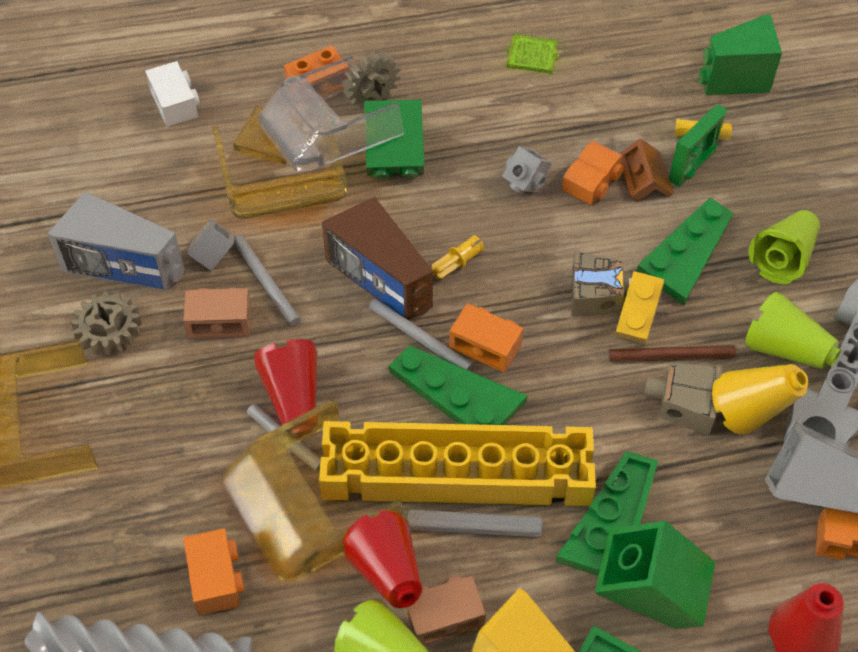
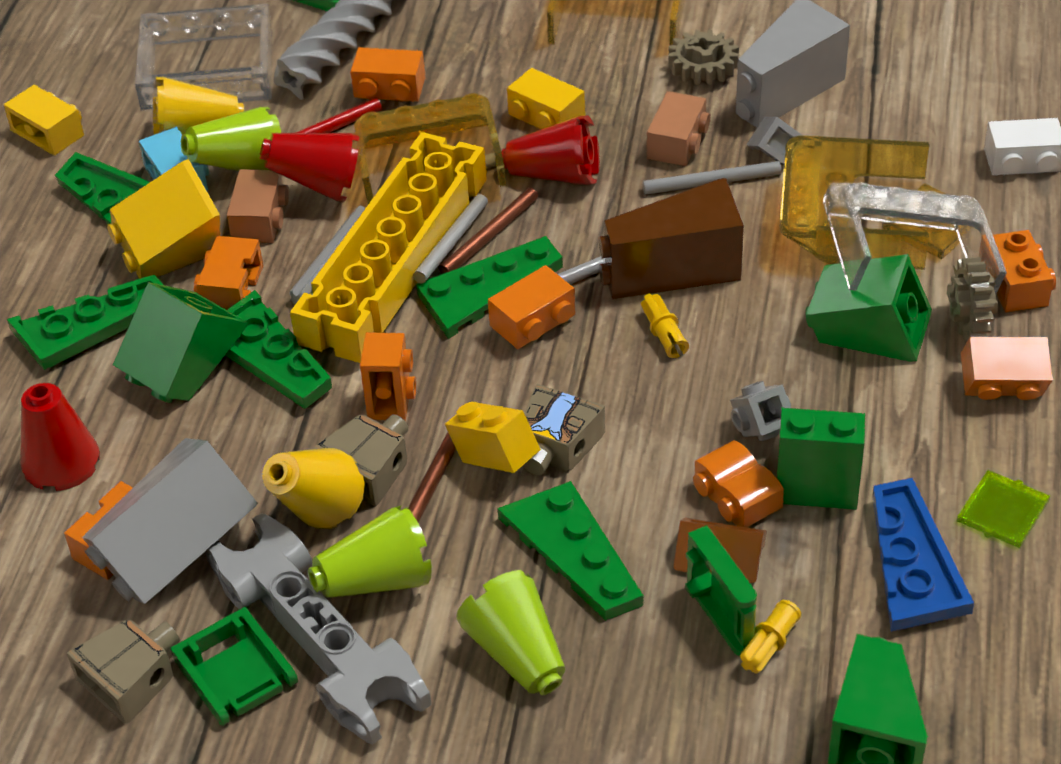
camera: 115 degrees right, 10 degrees down
none -> orange brick [194,236,263,310]
none -> red bar [296,98,382,133]
none -> orange brick [360,332,416,421]
none -> copper bar [439,188,538,274]
none -> yellow brick [507,68,585,129]
none -> green slope [777,408,865,510]
none -> blue wing [872,478,974,631]
none -> brick [960,337,1053,400]

